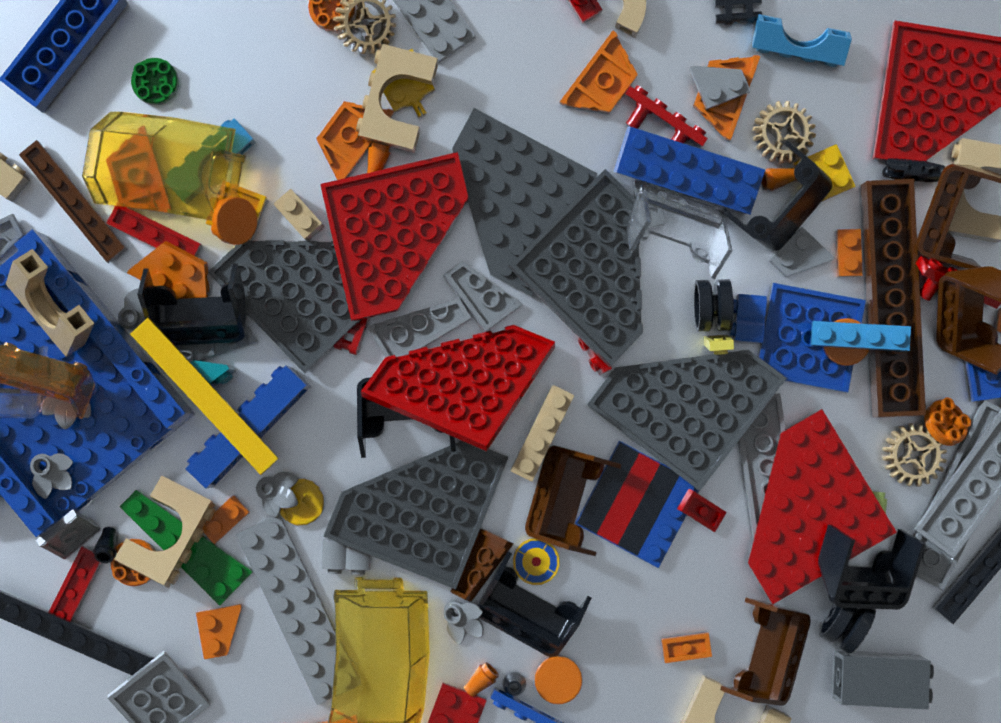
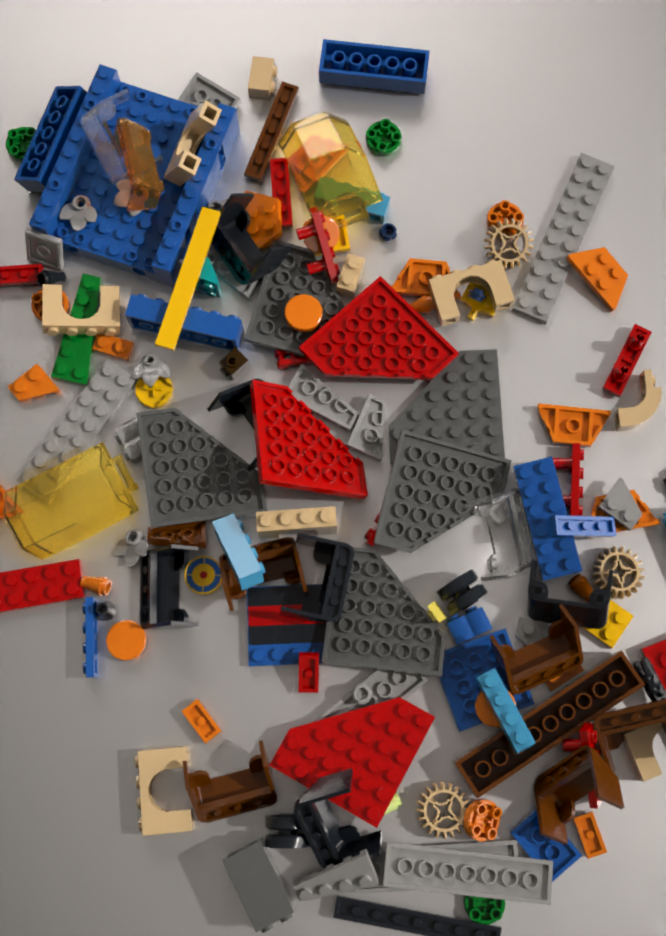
camera: 60 degrees right, 10 degrees down
none -> brick [212,513,266,590]
none -> dark brown brick [219,347,250,381]
none -> black windscreen [279,533,354,622]
none -> orange tile [285,294,322,332]
none -> light grey wing [293,849,379,902]
none -> red plate [296,207,340,283]
none -> light grey plate [352,684,372,704]
none -> dark blue plate [379,223,397,241]
none -> dark blue plate [468,287,487,303]
none -> reddish brown windscreen [489,604,583,694]
none -> plate [550,515,616,537]

